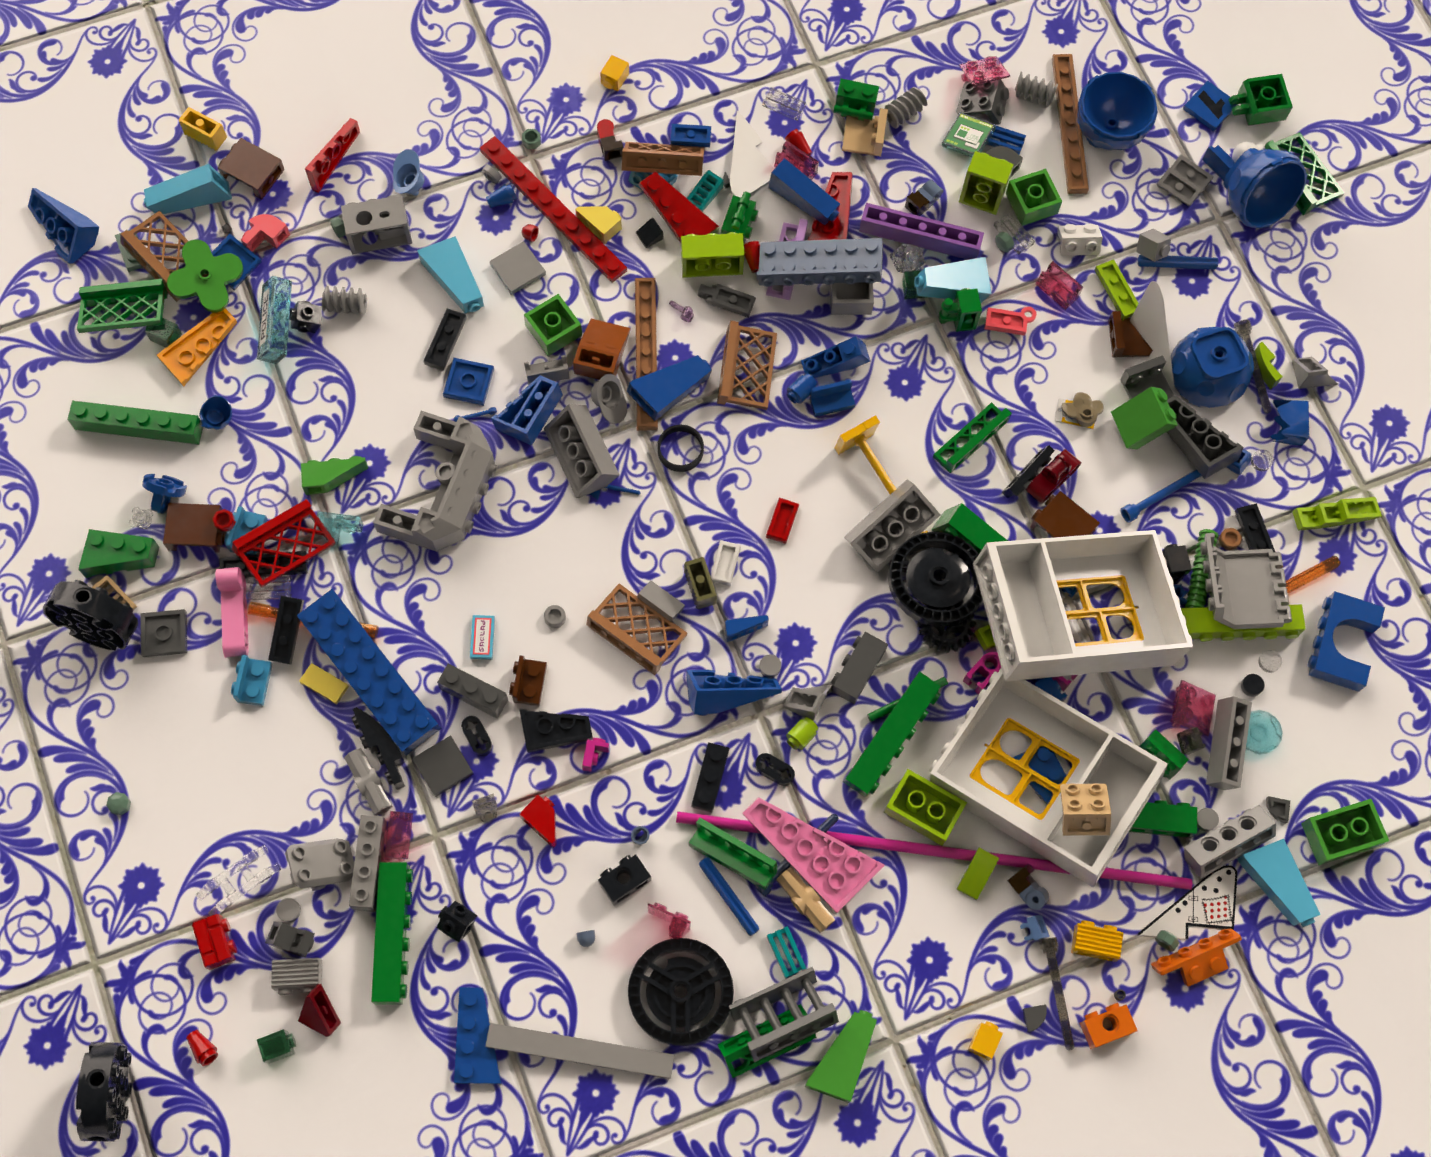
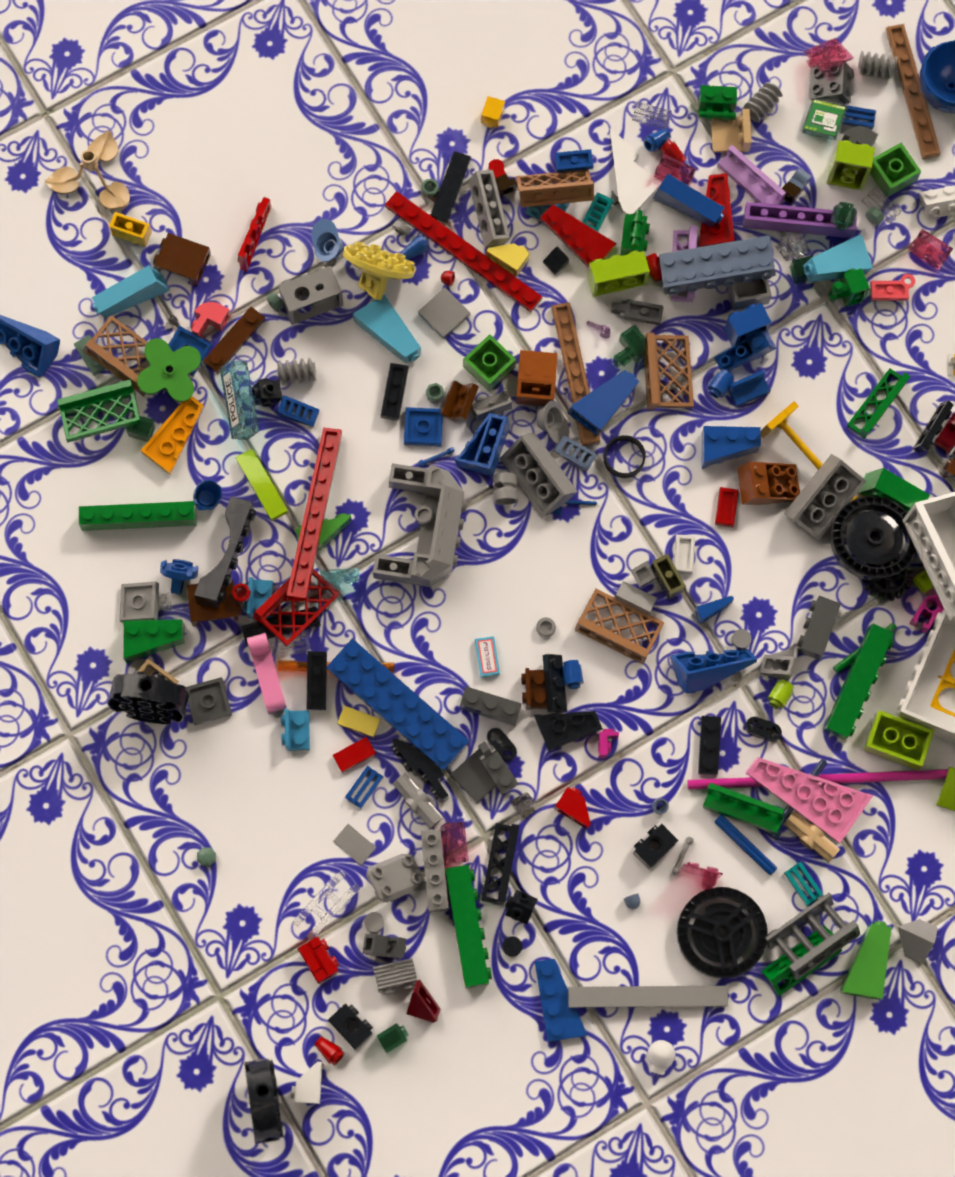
camera: 10 degrees left, 5 degrees up
none -> tan plant [45,130,130,209]
none -> light grey tile [120,582,159,623]
none -> black arch [194,497,256,609]
none -> reddish brown plate [203,306,266,374]
none -> lime slope [235,449,289,521]
none -> blue slope [277,395,320,428]
none -> plate [286,427,342,601]
none -> white slope [291,1062,322,1104]
none -> black brick [328,1003,373,1051]
none -> red tile [332,737,376,773]
none -> light grey sticker [333,824,376,865]
none -> light yellow bracket [342,241,416,300]
none -> blue tile [345,765,384,809]
none -> sand green tile [426,383,444,403]
none -> black tile [430,151,471,223]
none -> reddish brown bracket [441,381,479,422]
none -> light grey brick [468,170,510,248]
none -> dark grey hinge [478,741,519,795]
none -> black fence [481,823,519,905]
none -> light grey wheel [492,472,518,505]
none -> black tile [502,936,522,957]
none -> black plate [542,654,567,713]
none -> sand blue slope [554,435,597,472]
none -> blue brick [562,660,584,689]
none -> clear green brick [613,325,645,368]
none -> light grey tile [630,561,657,588]
none -> blue cone [643,128,671,152]
none -> white piece [648,1040,675,1075]
none -> light grey hinge [672,837,694,875]
none -> blue wedge [701,426,761,469]
none -> lavender fence [717,145,786,205]
none -> blue brick [724,303,772,347]
none -> dark orange slope [737,461,800,505]
none -> clear green head [831,202,857,231]
none -> light grey slope [898,919,938,964]

